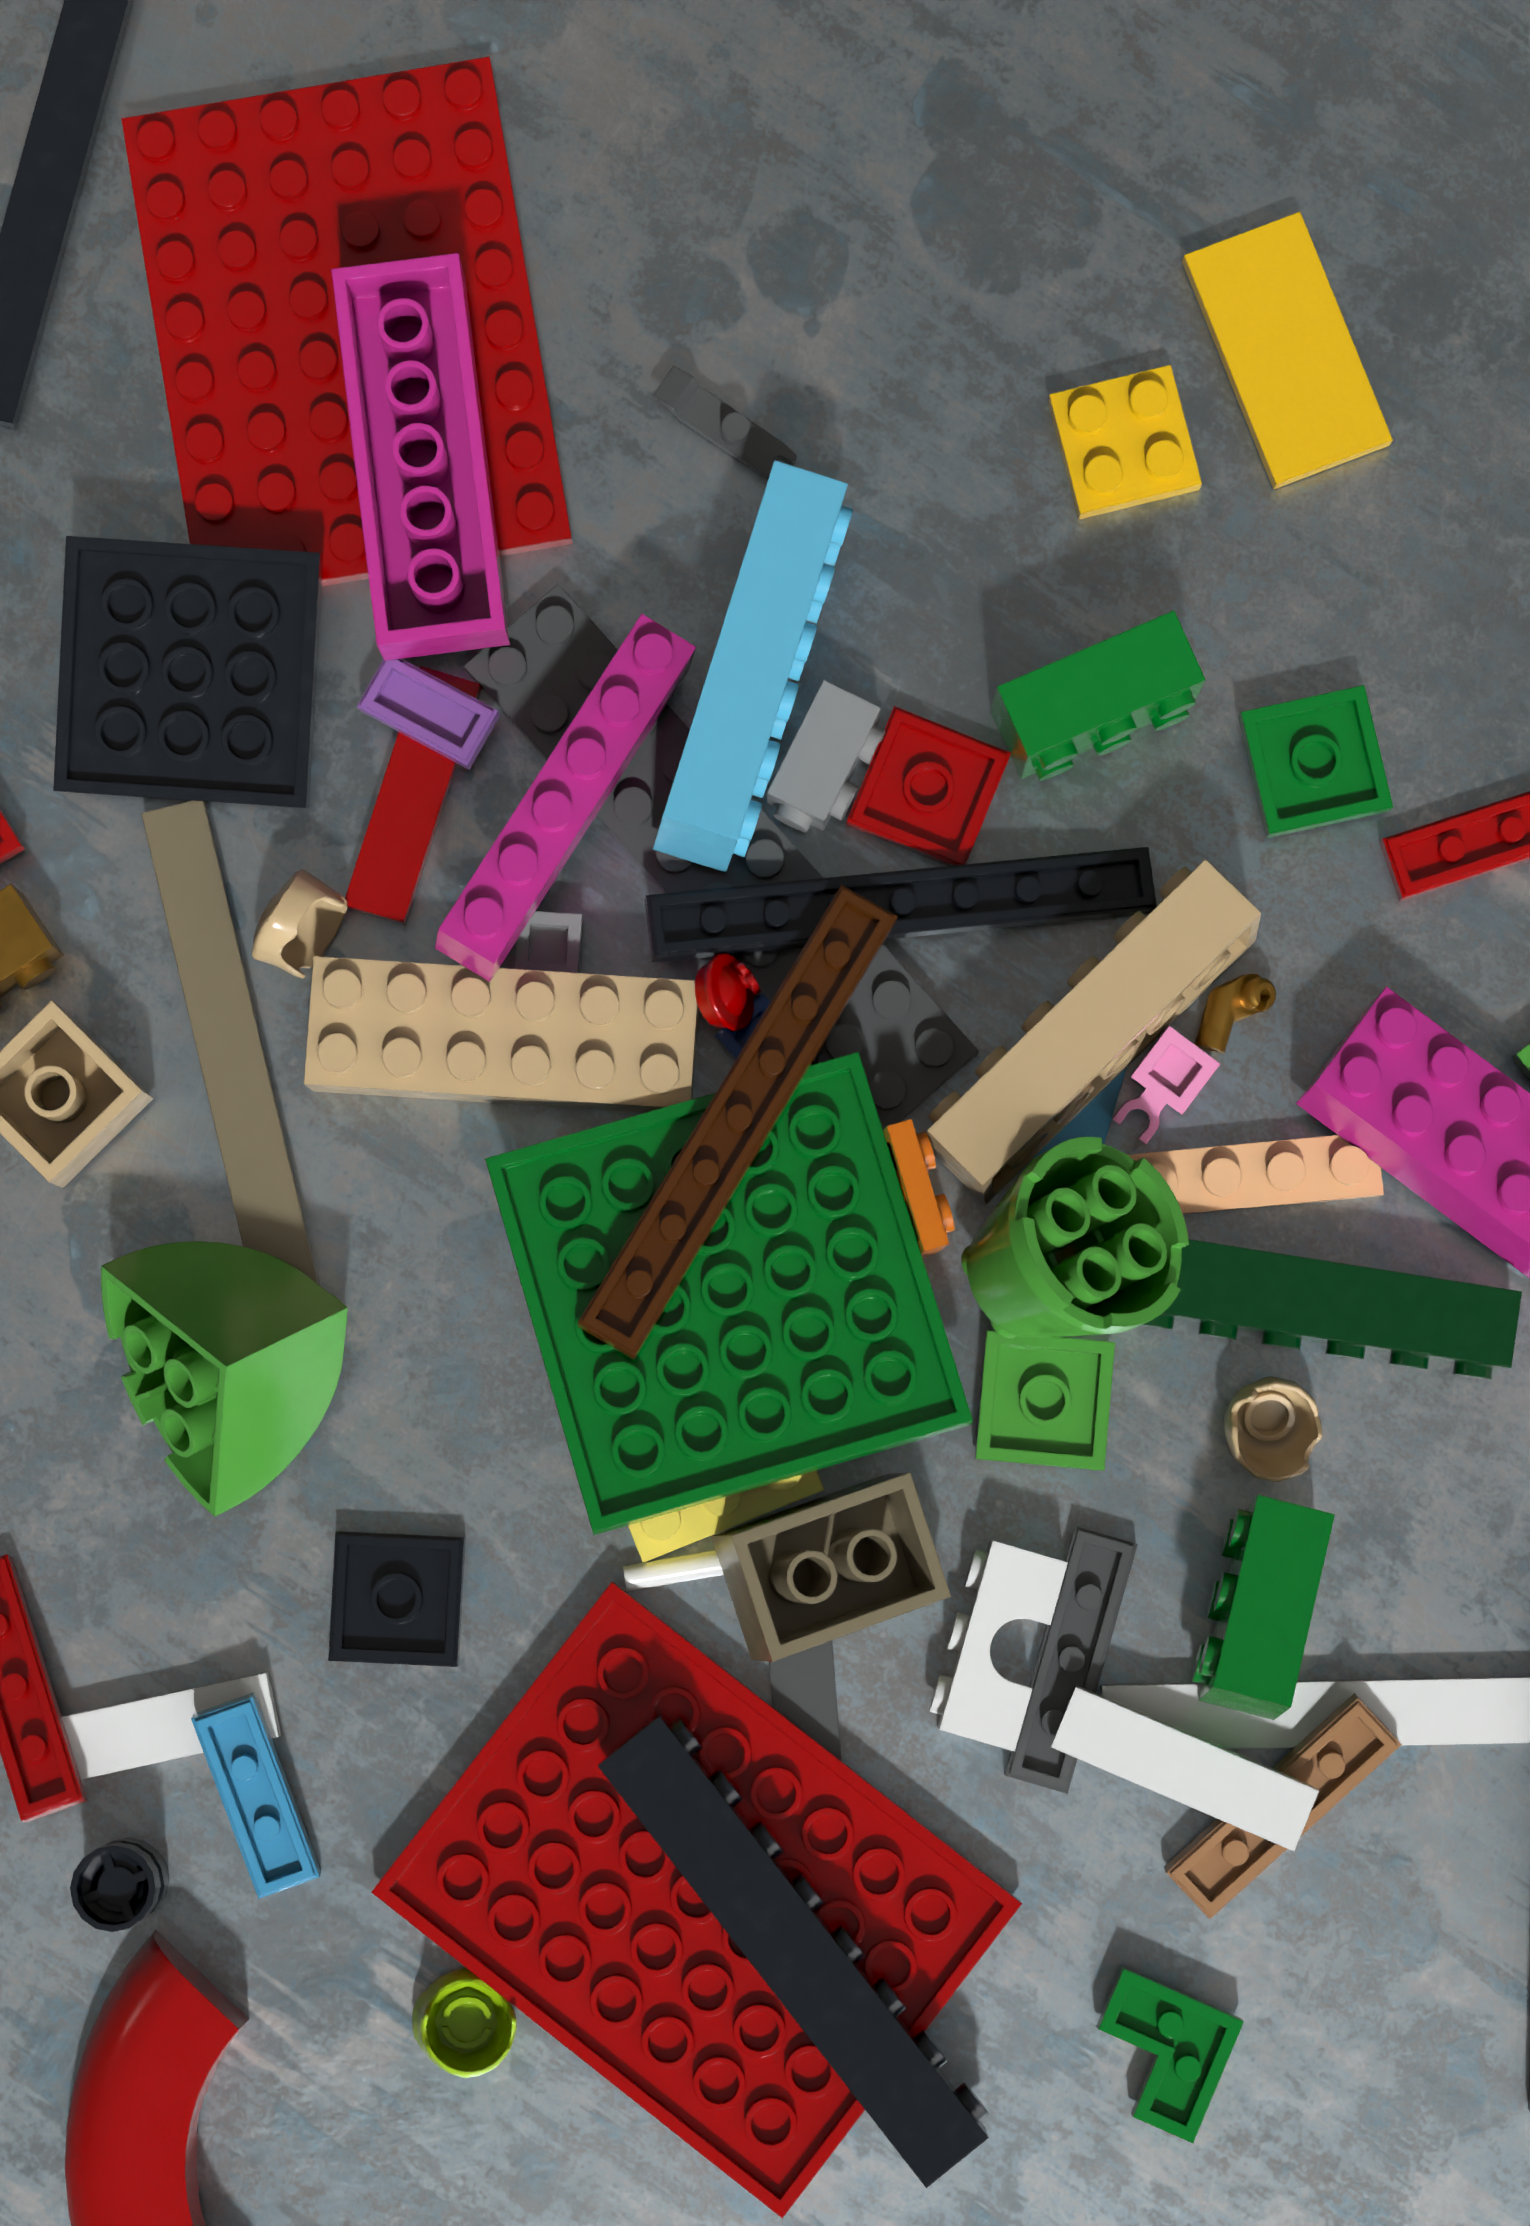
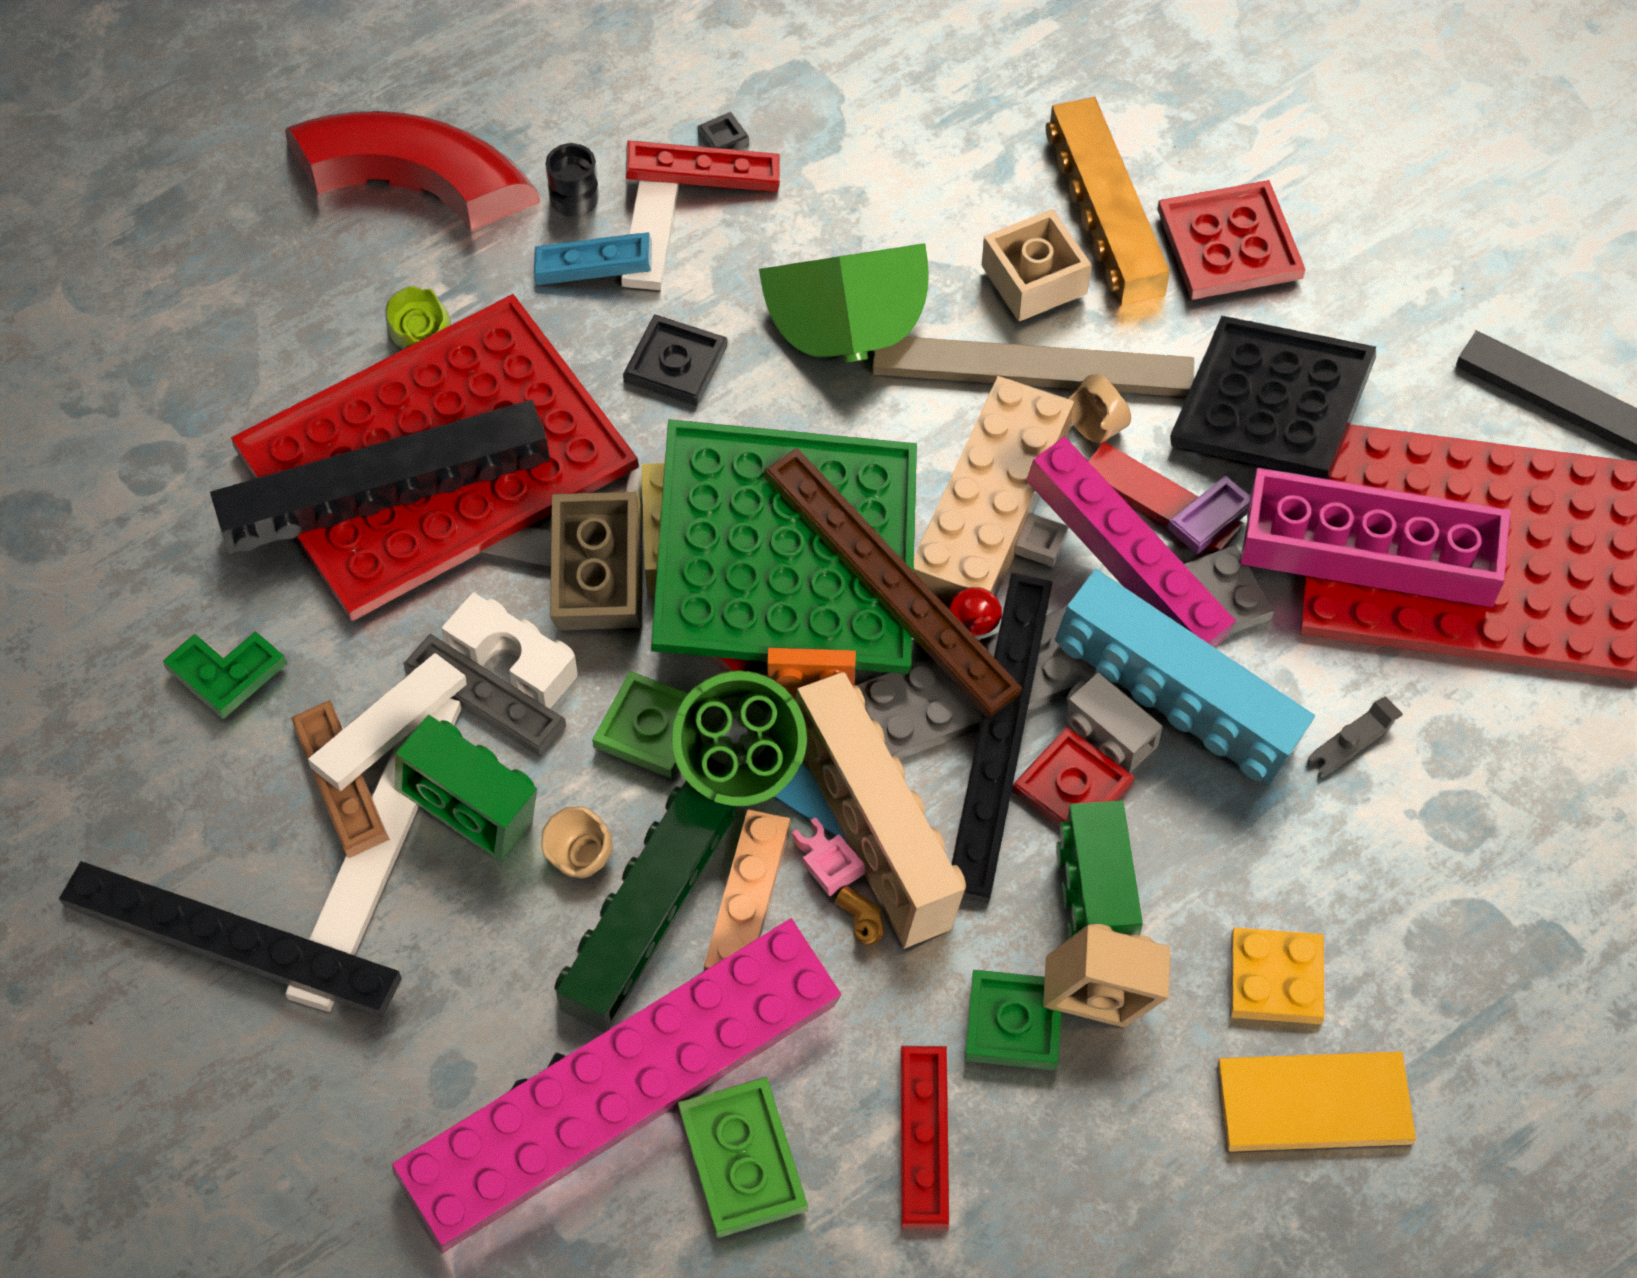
camera: 105 degrees right, 25 degrees down
none -> tan brick [1043,924,1170,1028]

